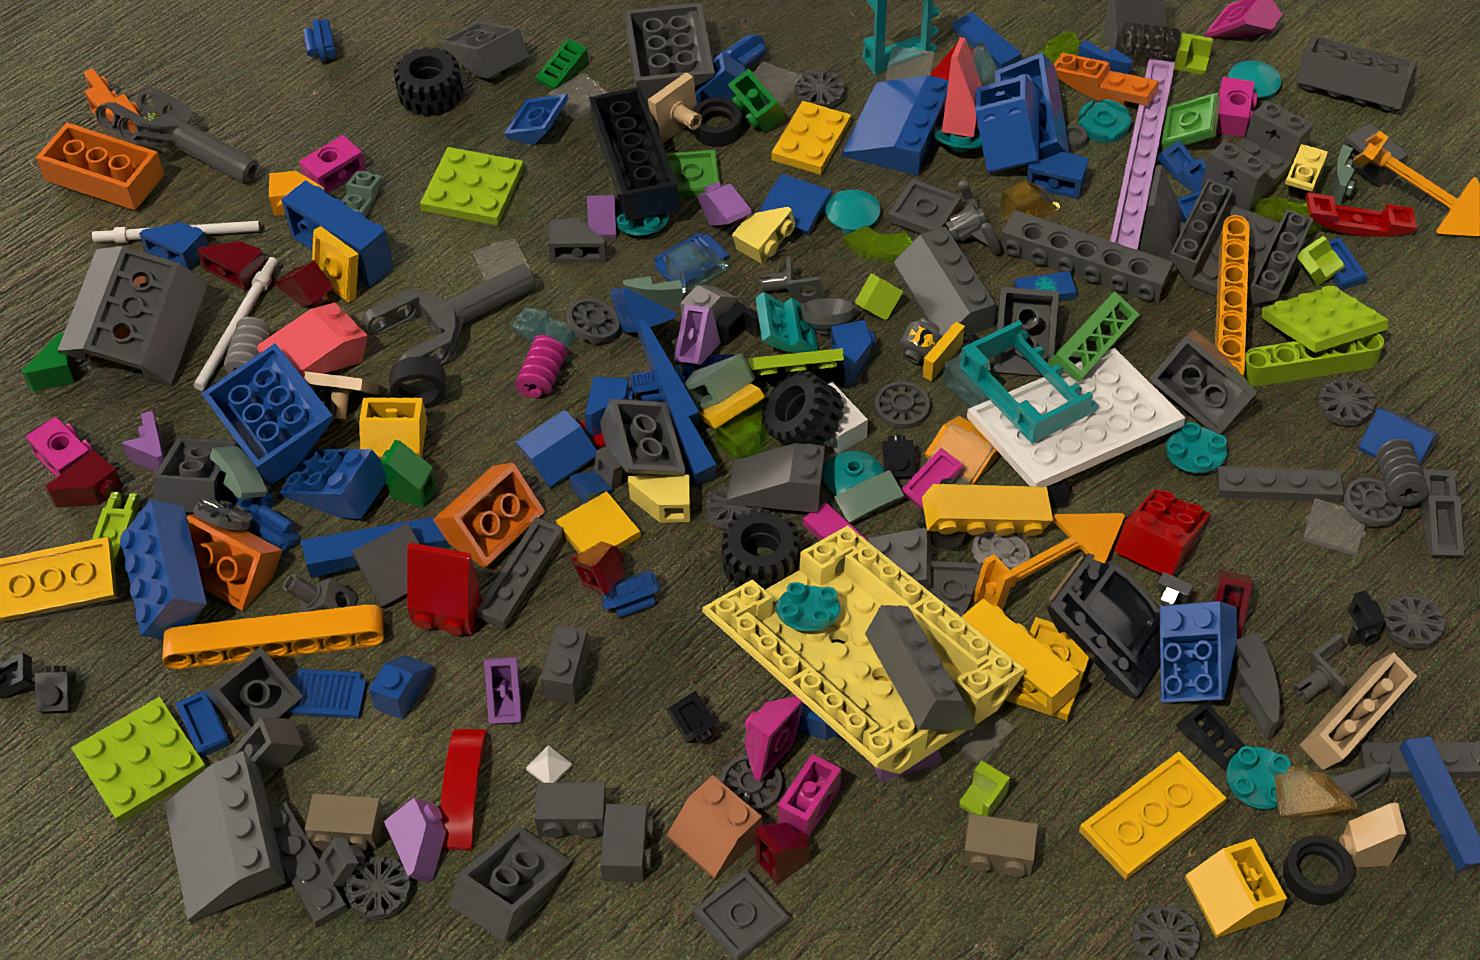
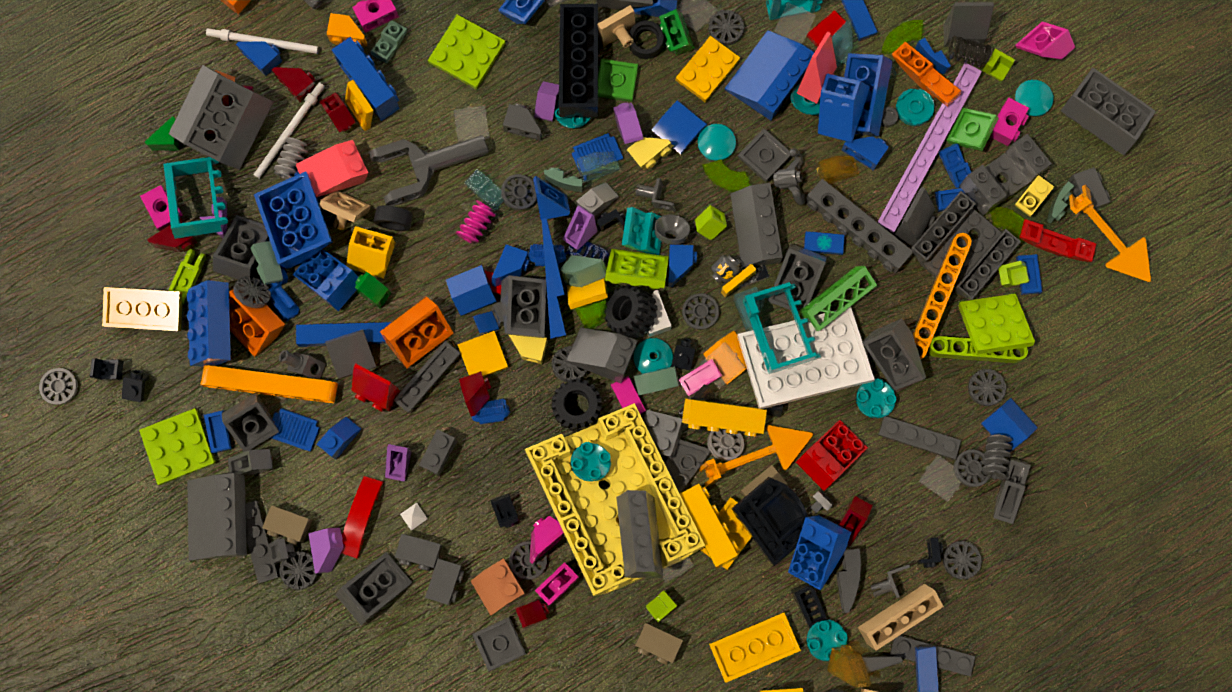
camera: 15 degrees right, 25 degrees up
none -> teal hinge [163,157,228,239]

